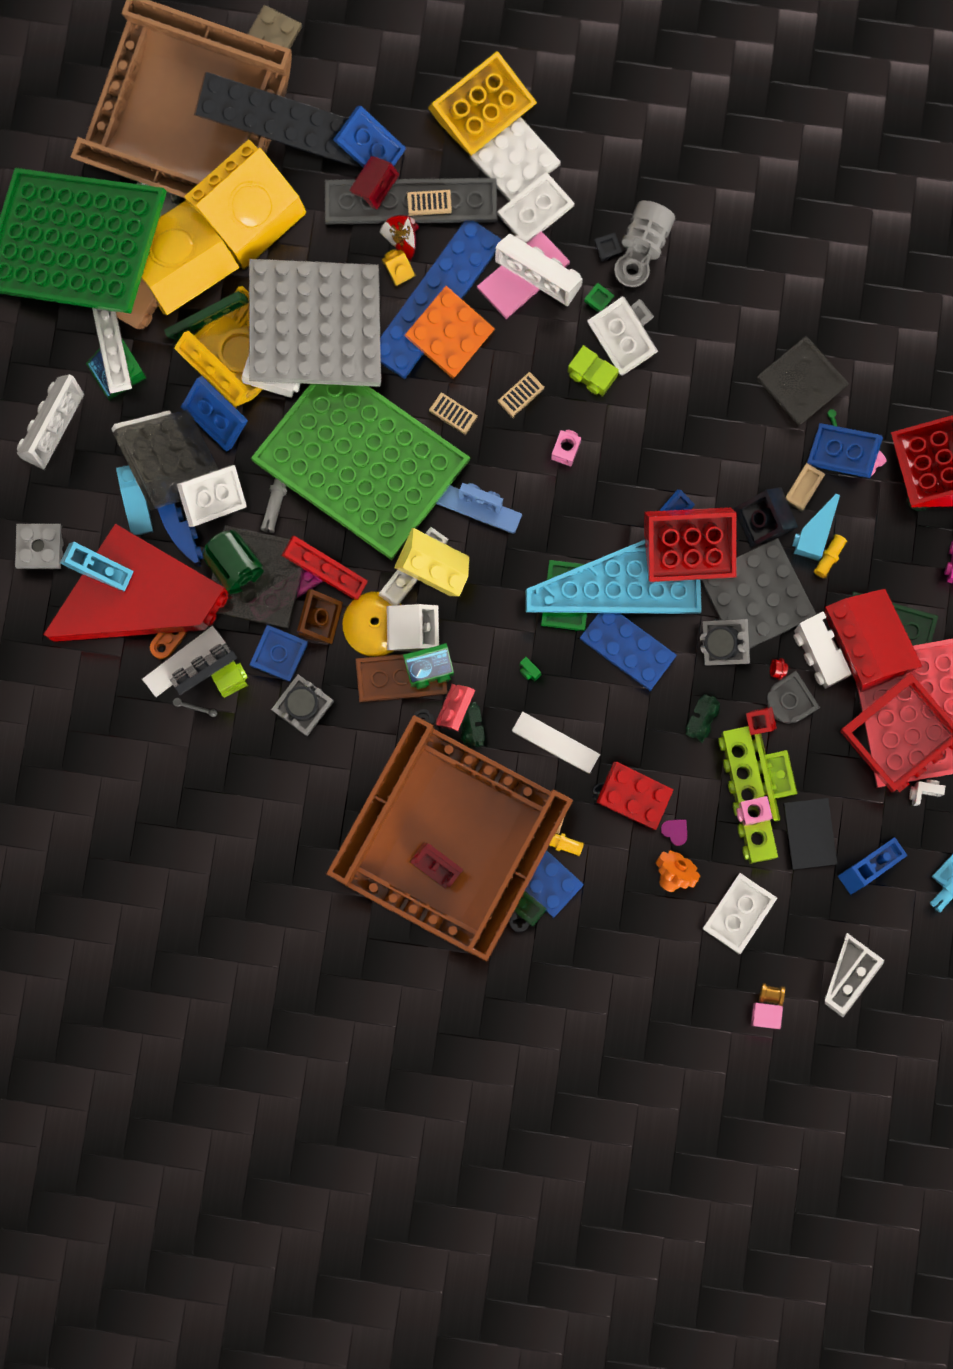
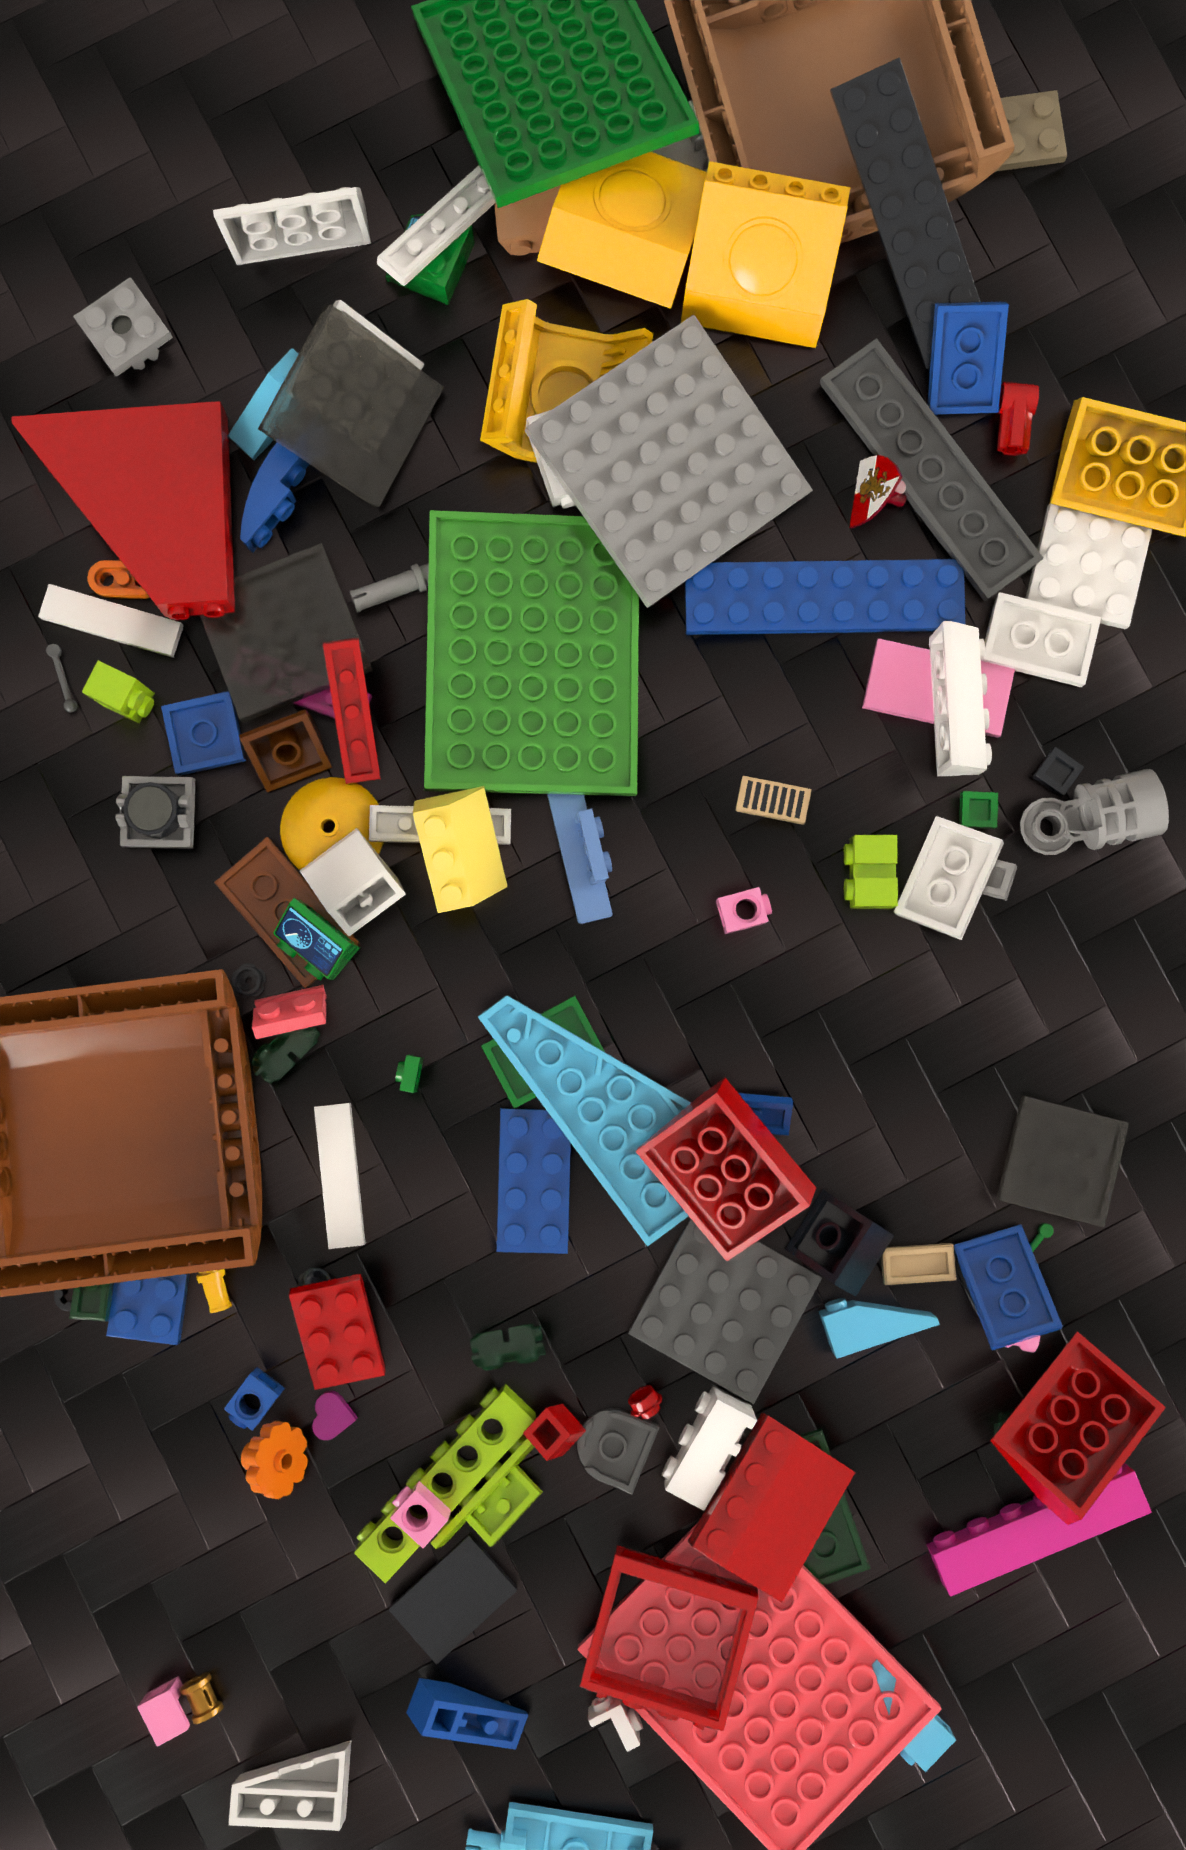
camera: 60 degrees right, 5 degrees up
medium azure slope [60,542,134,591] -> none
dark green tile [164,291,249,340] -> none
black plate [170,644,237,695] -> none
white plate [177,465,247,527] -> none
blue plate [181,376,248,451] -> none
dark green cylinder [202,530,264,595] -> none
dark red panel [350,156,400,209] -> none
yellow bracket [381,249,415,286] -> none
orange plate [404,286,495,378] -> none
tan tile [407,190,452,216] -> none
dark red hinge [409,842,463,889] -> none
tan tile [429,393,477,435] -> none
piece [700,619,750,665] -> none
white plate [703,873,777,954] -> none
yellow pin [814,534,847,578] -> none
none -> blue brick [224,1367,285,1431]
none -> red piece [997,382,1039,456]

